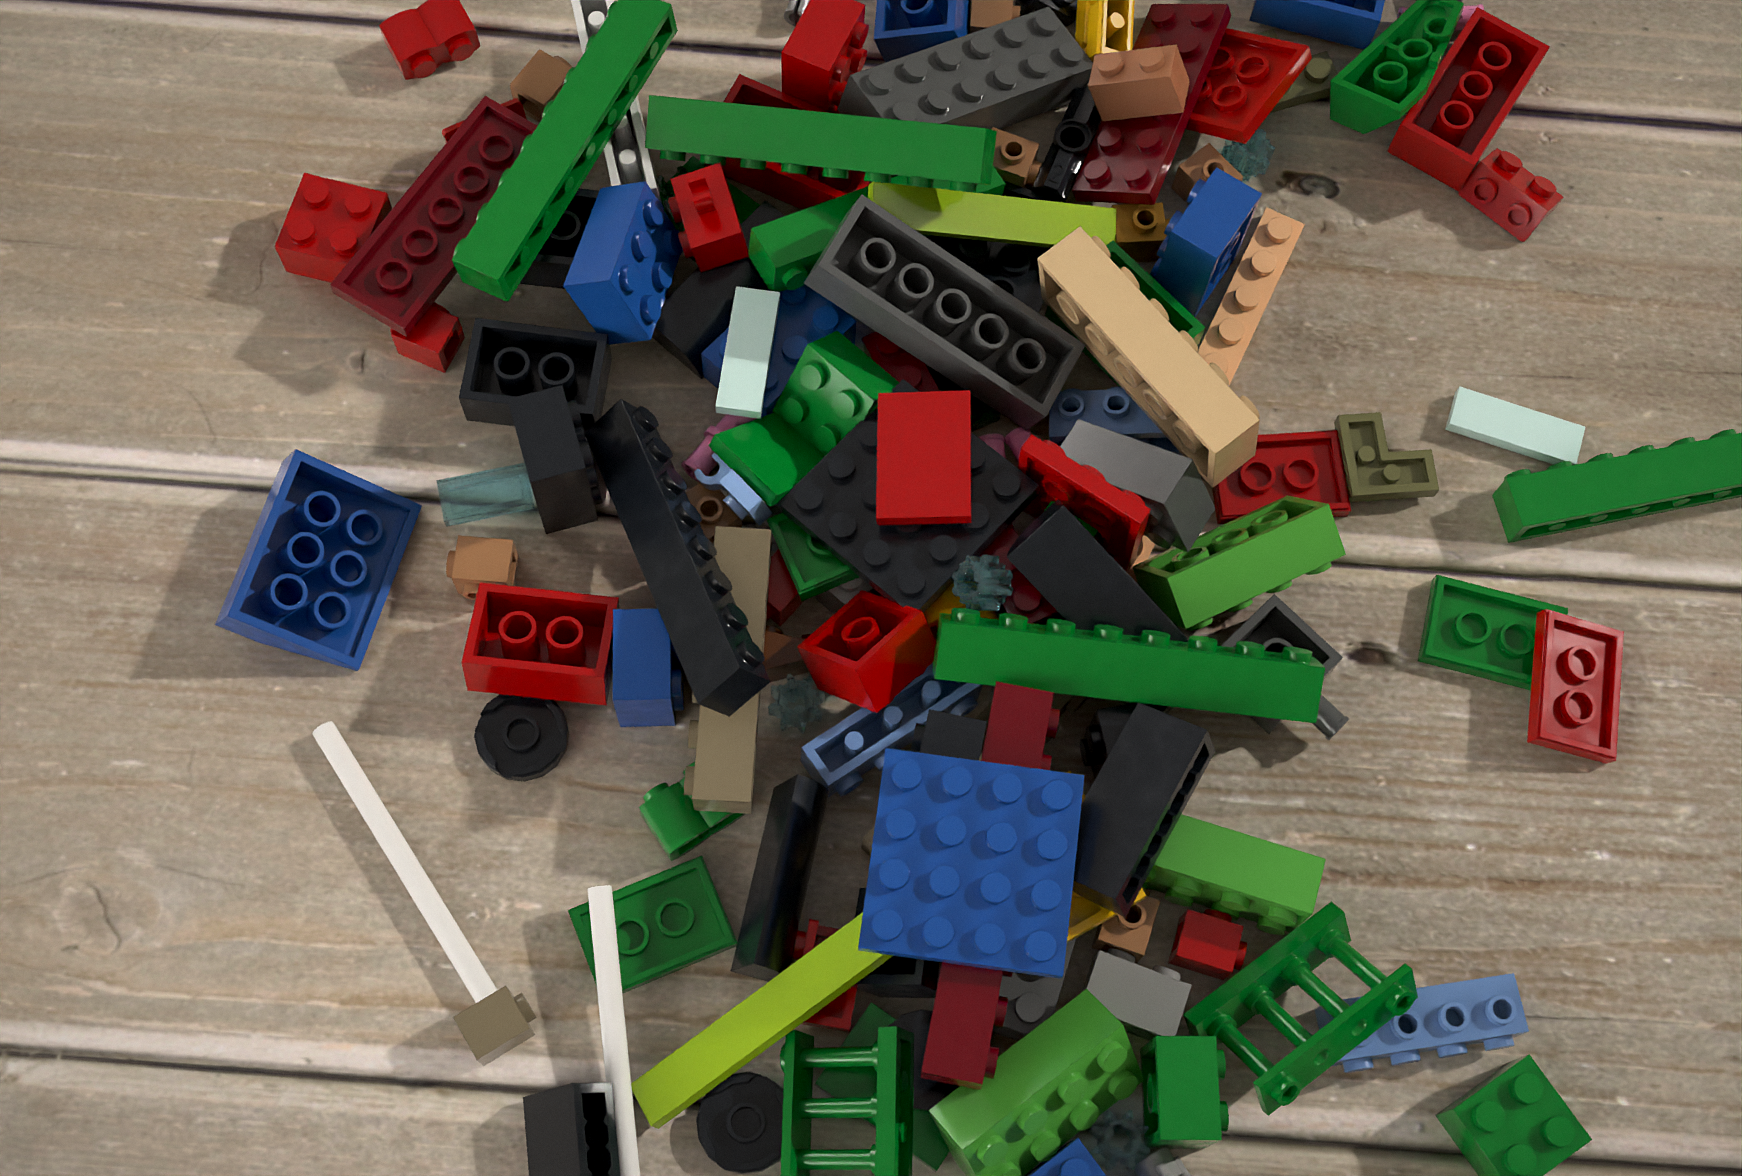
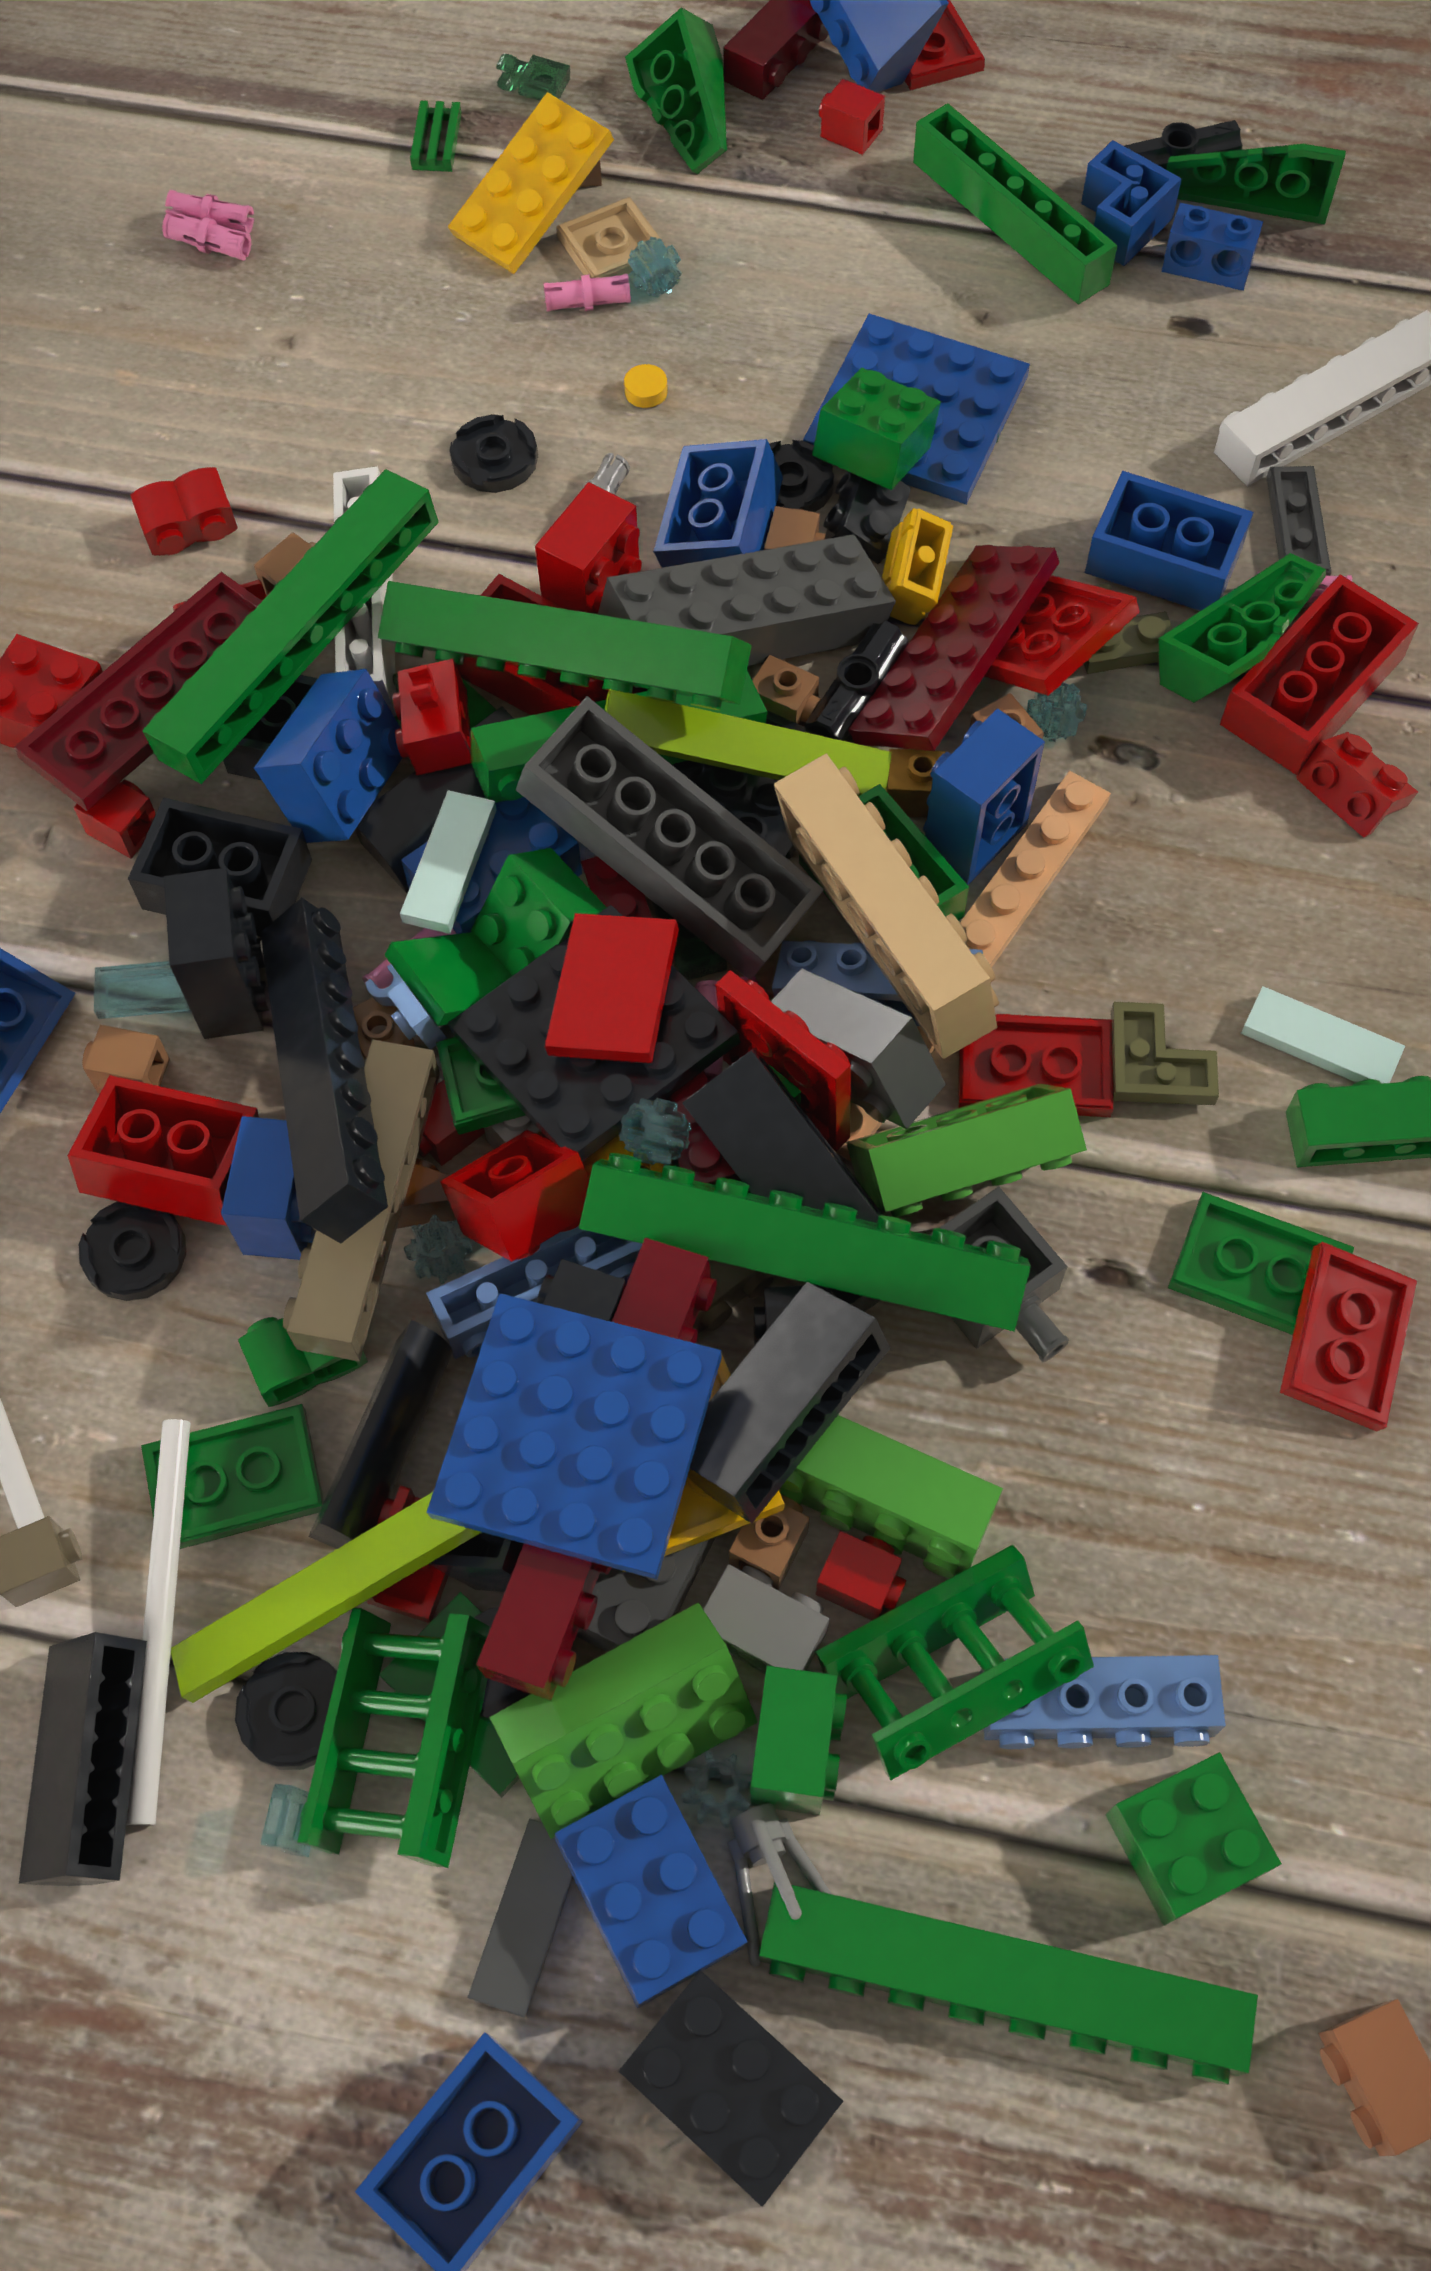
camera: 15 degrees right, 5 degrees down
nougat brick [1088,44,1189,121] -> none

